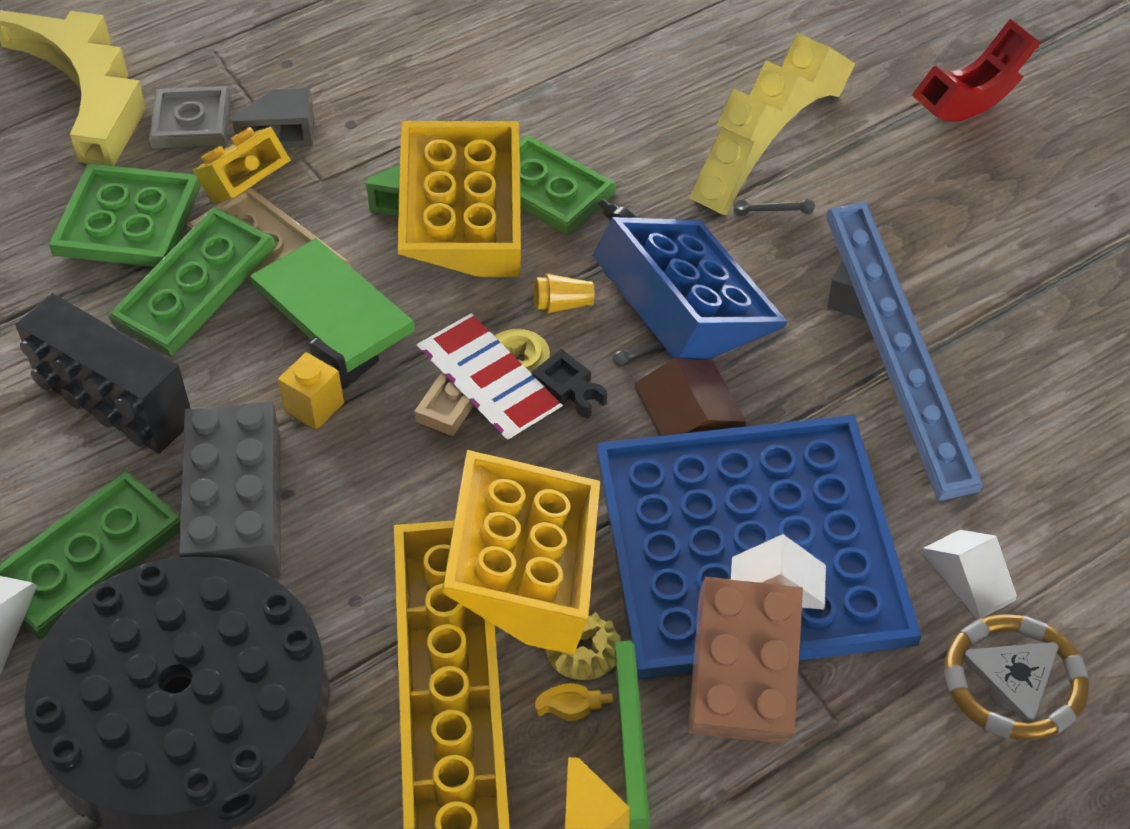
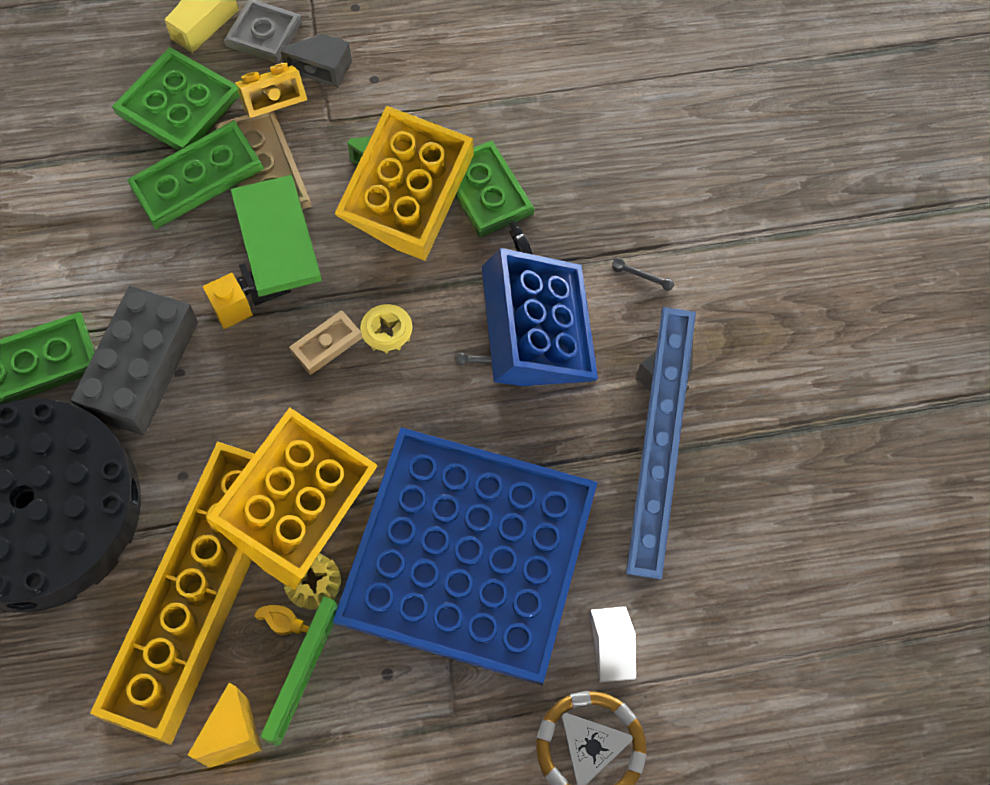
camera: 20 degrees right, 15 degrees up
black brick [15,293,191,454] -> none
sticker [416,313,563,440] -> none
black plate [531,349,607,418] -> none
yellow cone [533,273,595,314] -> none
reddish brown slope [635,358,746,436] -> none
nougat brick [688,577,803,744] -> none
light yellow arch [689,33,856,216] -> none
white slope [731,534,826,609] -> none
red arch [912,18,1041,122] -> none

